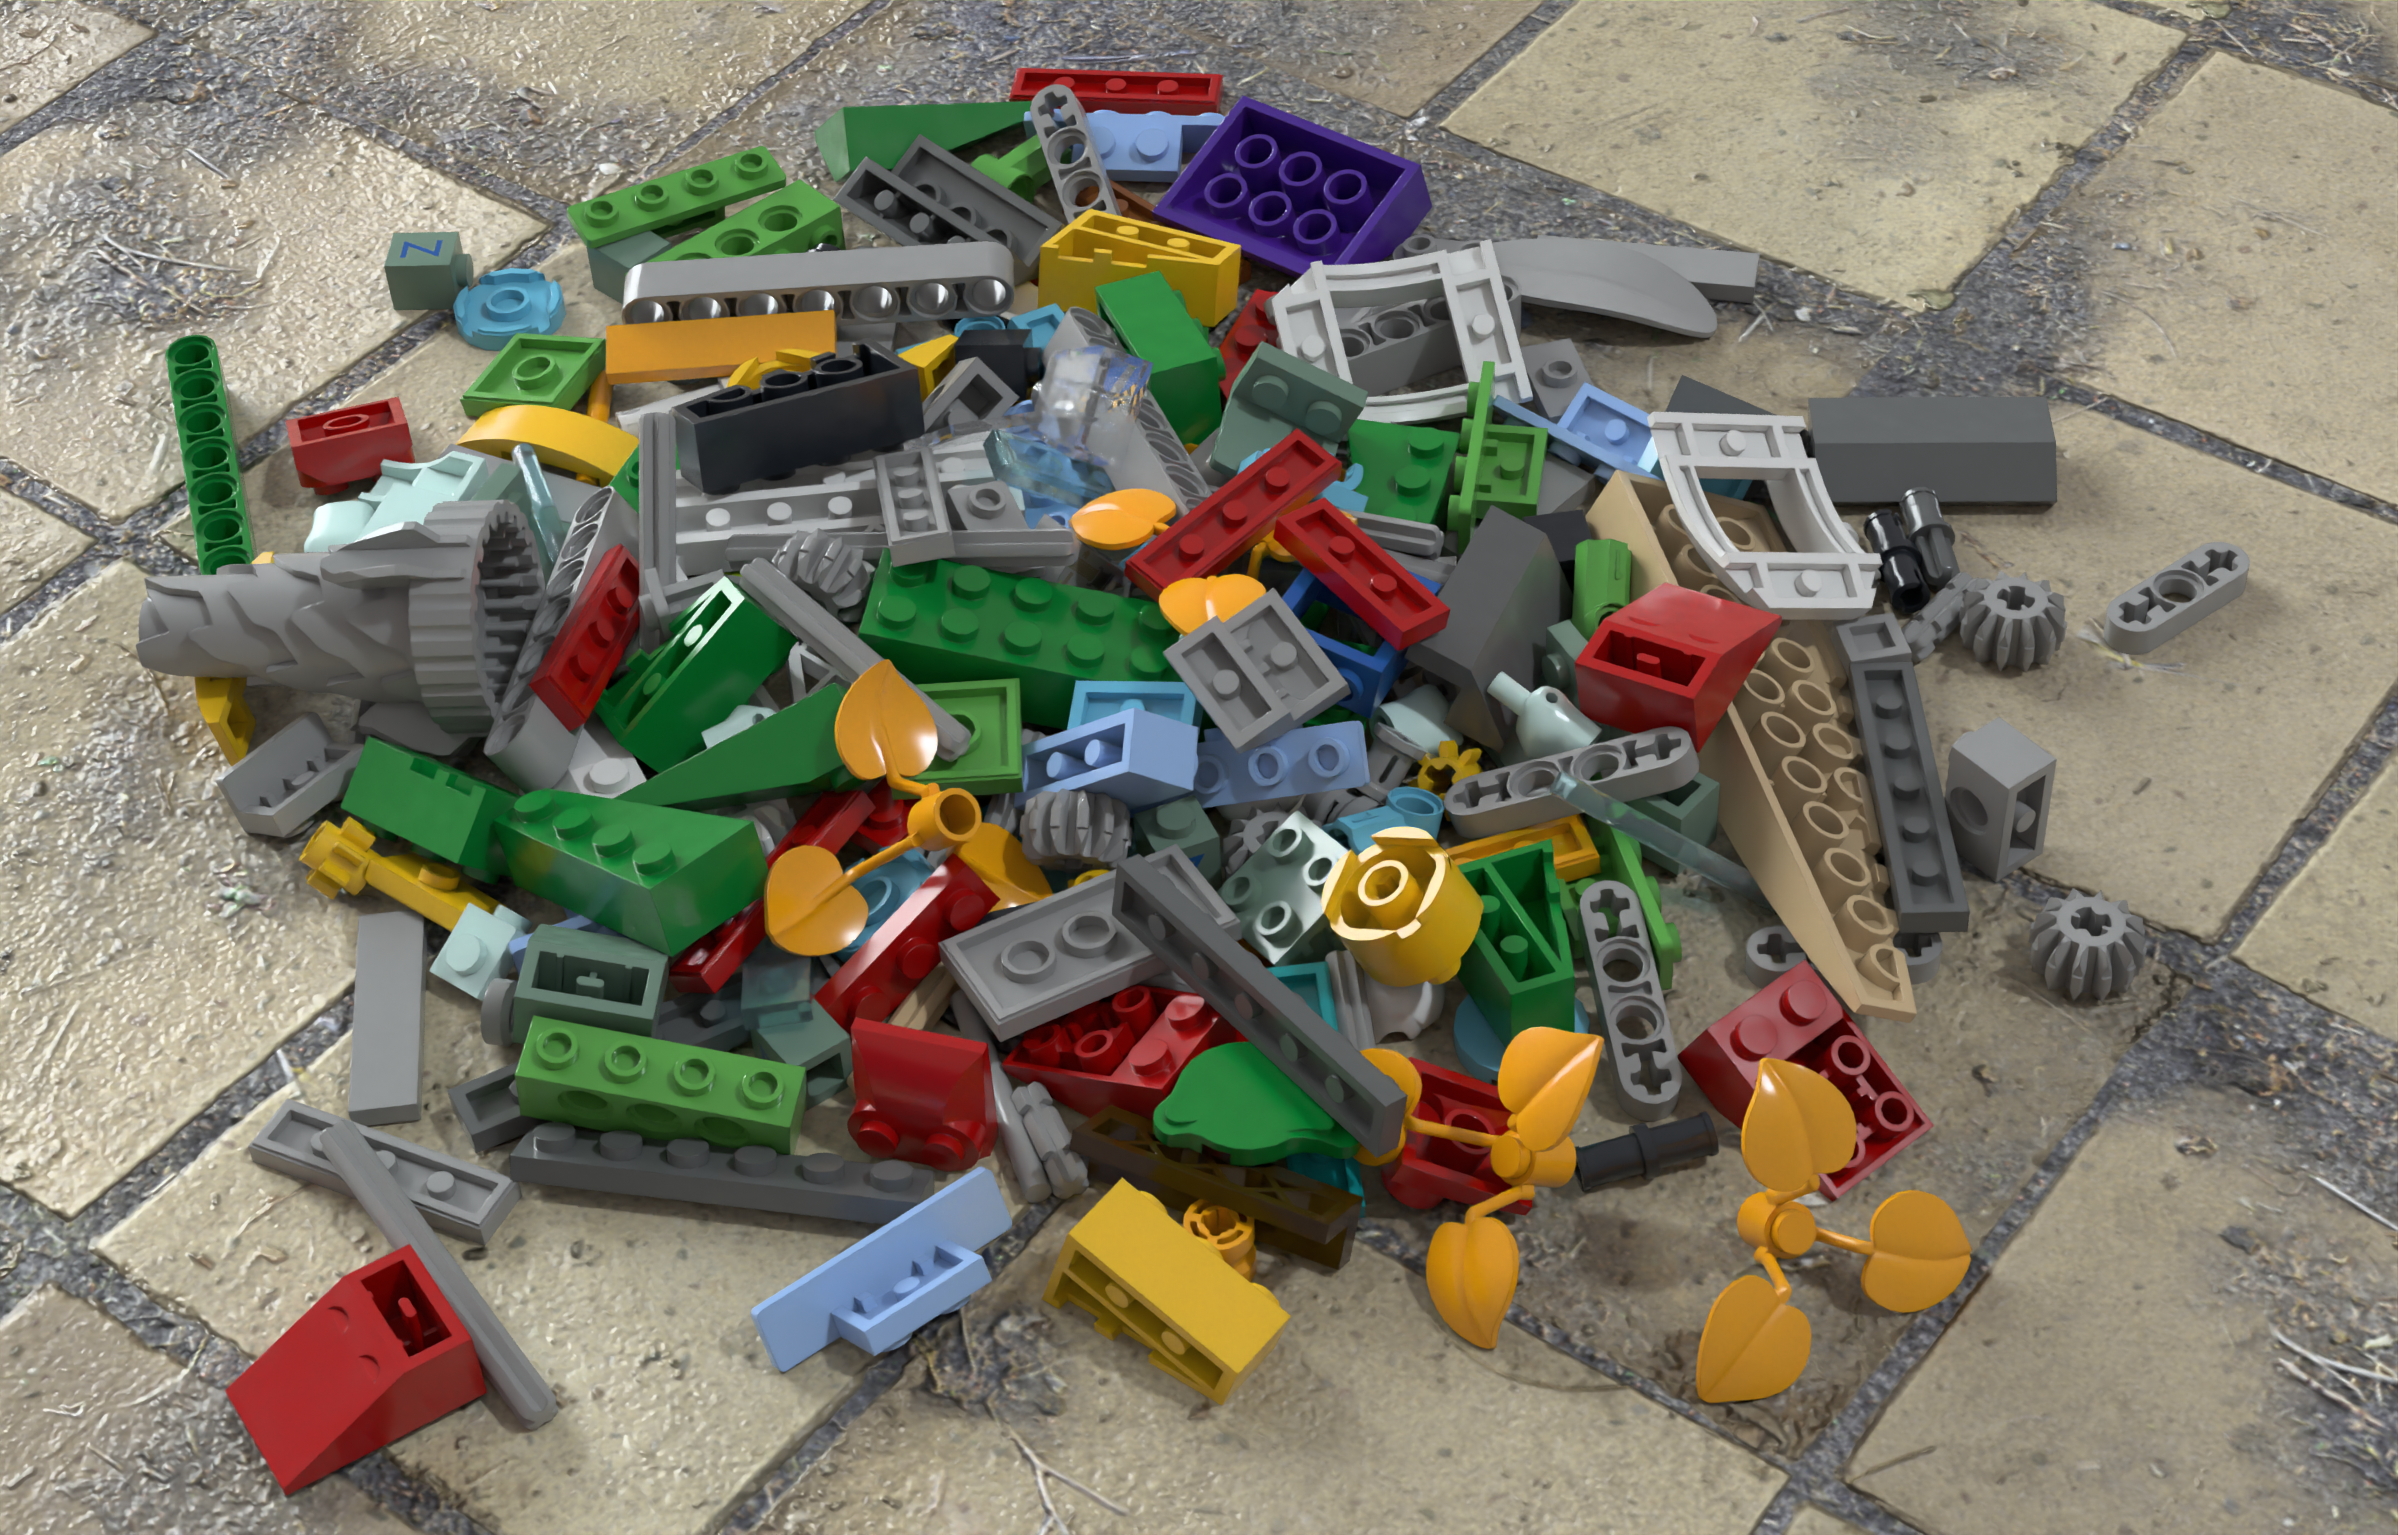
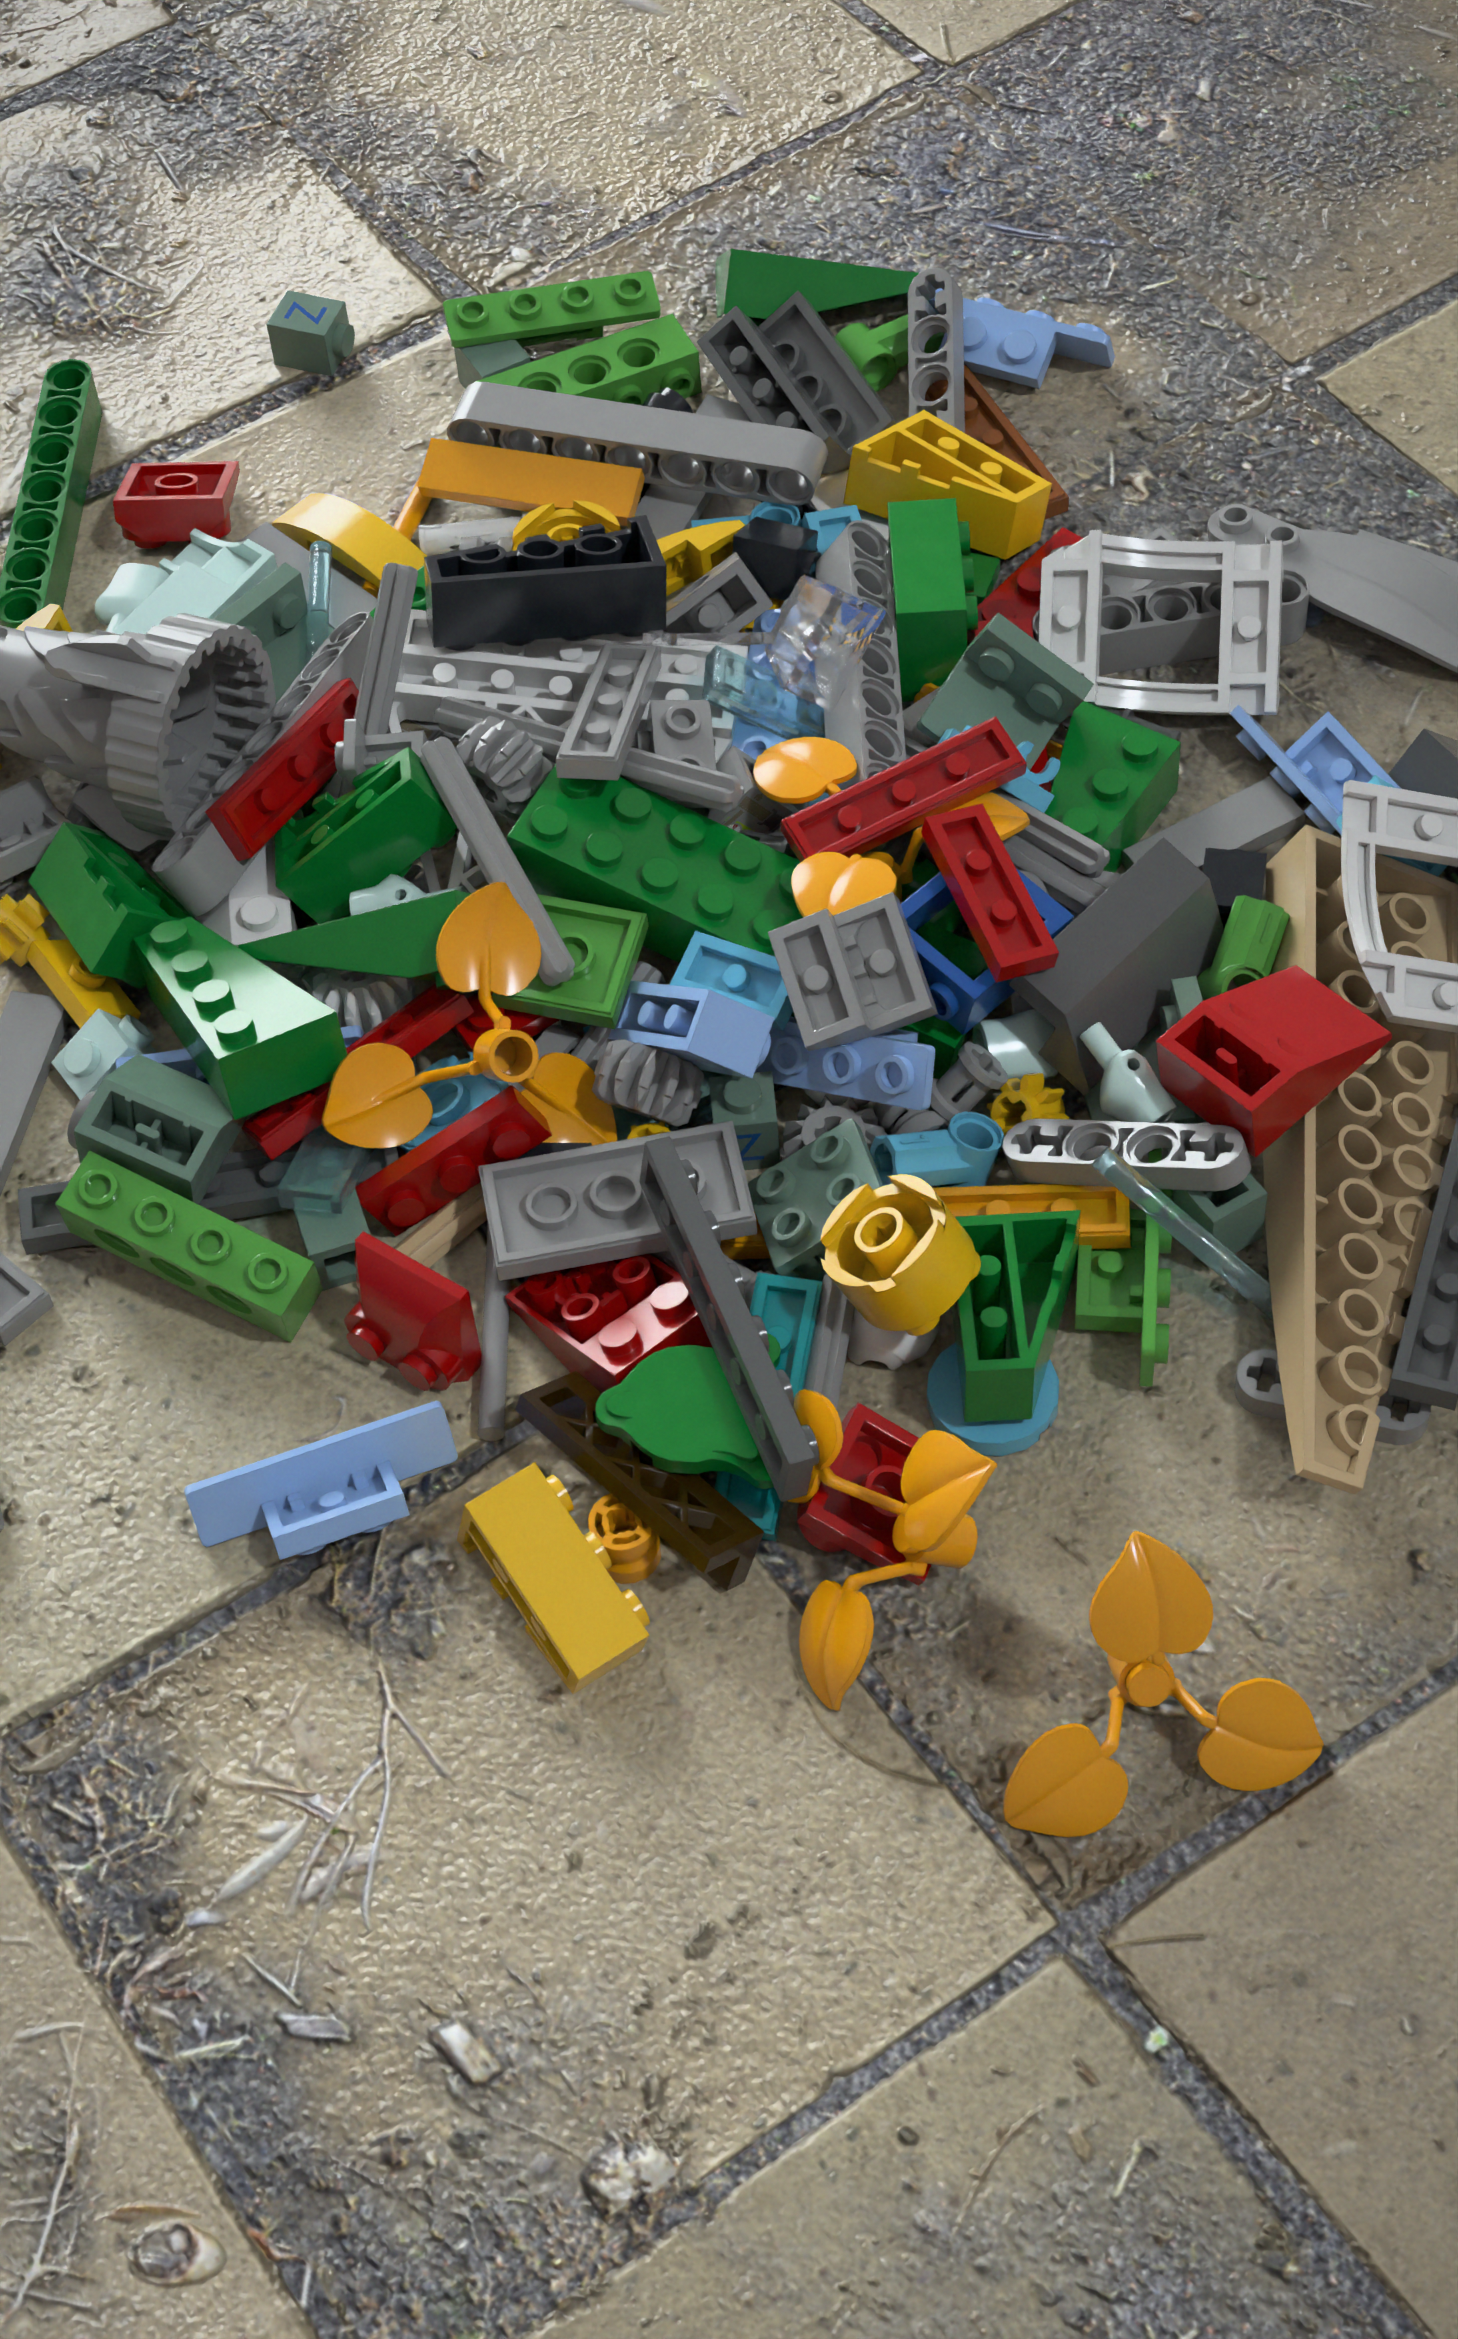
camera: 20 degrees right, 10 degrees up
medium azure tile [453,268,566,351] -> none
bright green tile [460,333,606,417] -> none
dark grey plate [509,1122,935,1224] -> none
red tile [1009,68,1224,116] -> none
light grey axle [1011,1081,1089,1199] -> none
dark purple slope [1151,95,1432,279] -> none
bright green bracket [1447,361,1548,554] -> none
light grey plate [1520,338,1595,424] -> none
black pin [1574,1111,1719,1192] -> none
light grey beam [1577,880,1682,1122] -> none
red slope [1677,959,1934,1202] -> none

